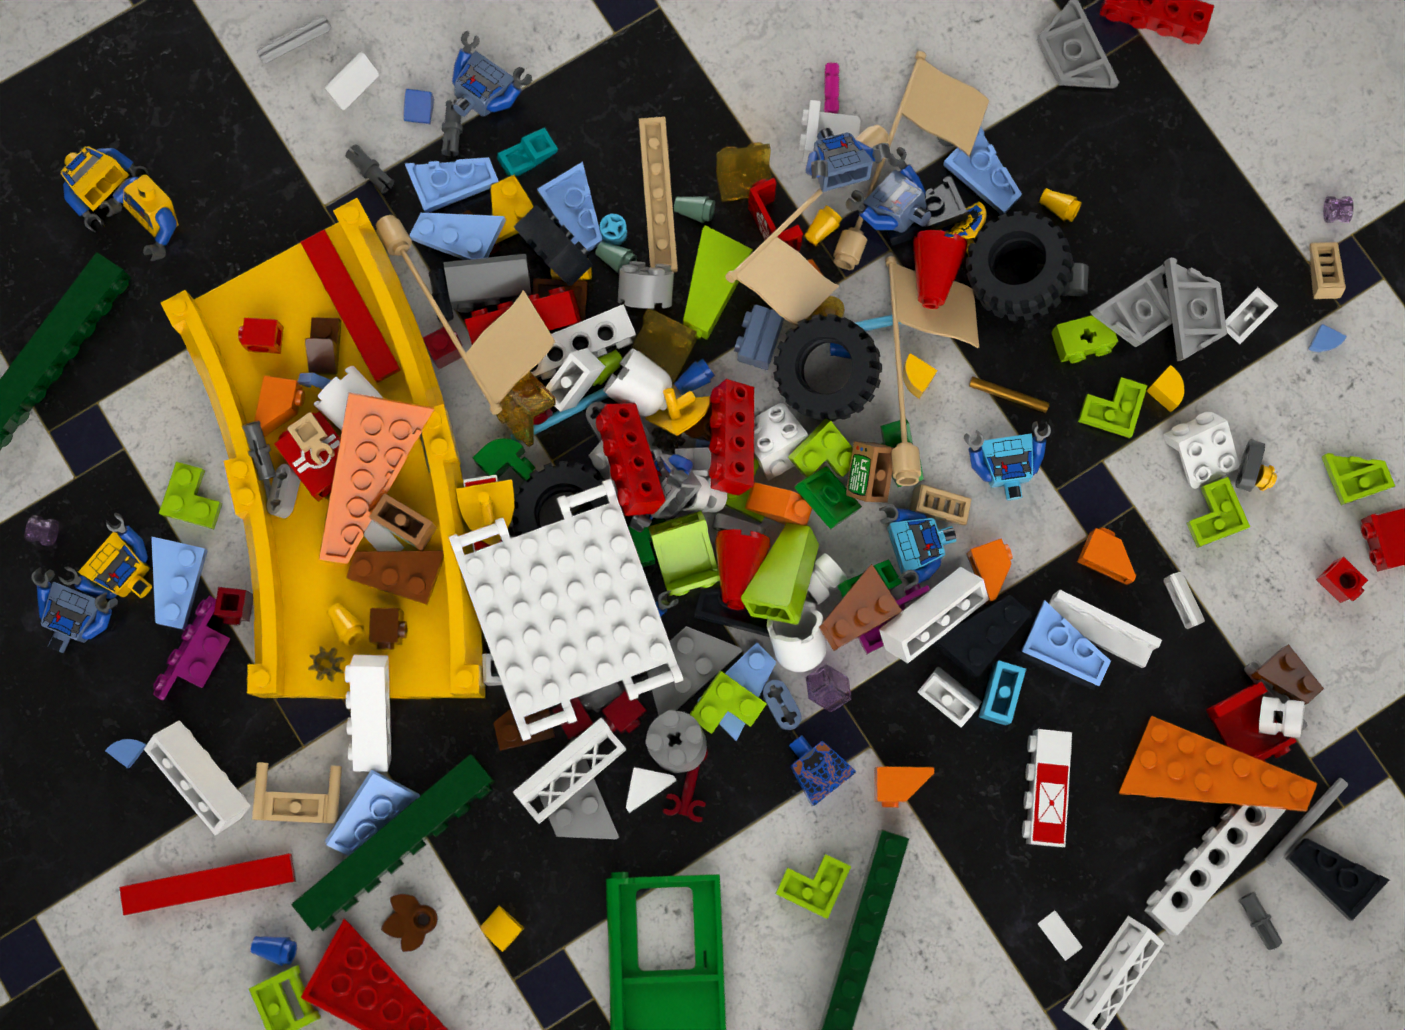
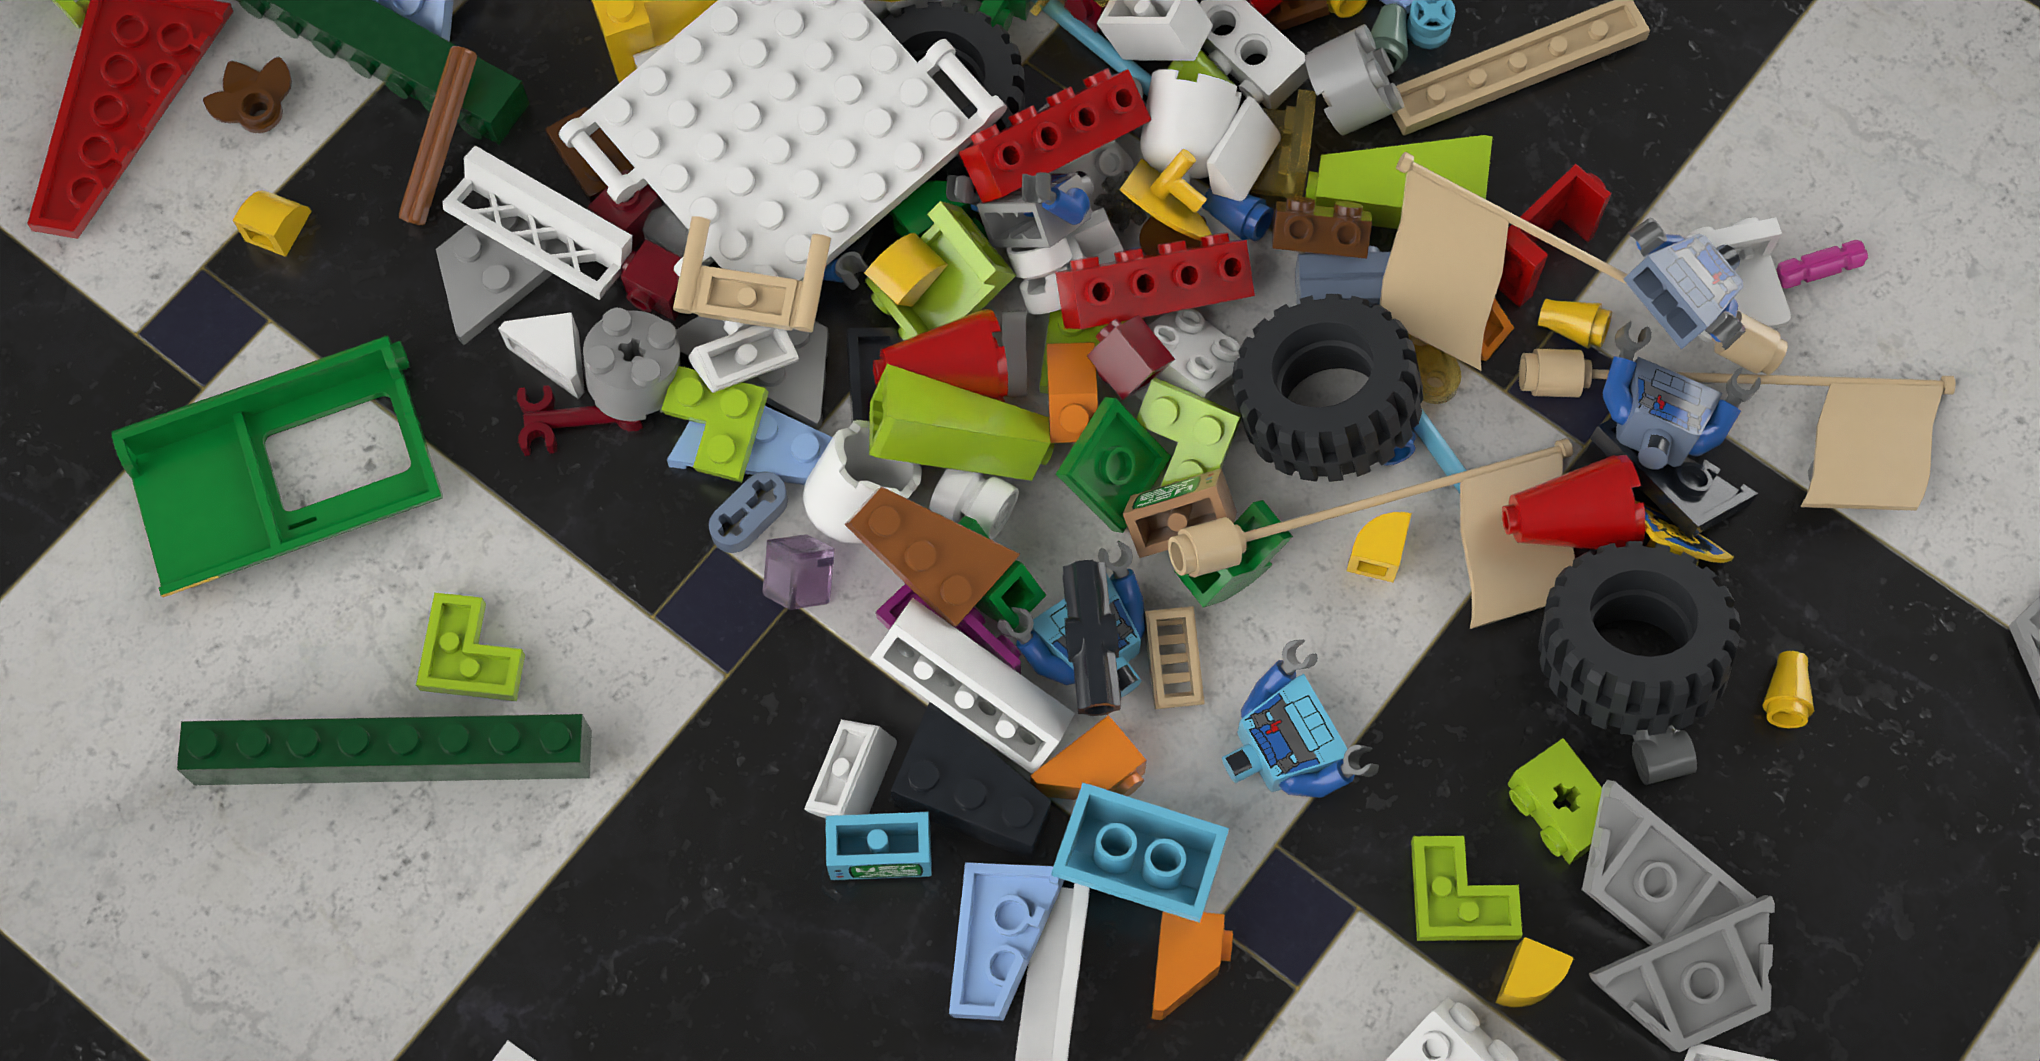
camera: 75 degrees right, 10 degrees down
sand green cone [674,196,715,223] -> none
clear yellow bracket [716,142,772,202] -> none
torso [789,735,856,807] -> none
orange slope [874,767,934,808] -> none
light blue wing [943,127,1022,215] -> none
pearl gold bar [969,376,1050,413] -> none
white brick [1022,729,1072,847] -> none
none -> dark orange axle [399,46,477,225]
none -> tan plate [673,216,831,332]
none -> white slope [688,325,799,393]
none -> yellow brick [864,233,948,307]
none -> medium azure slope [1051,783,1229,923]
none -> black piece [1062,559,1121,716]
none -> dark red brick [1087,315,1175,400]
none -> white slope [1207,97,1281,201]
none -> reddish brown plate [1272,196,1372,259]

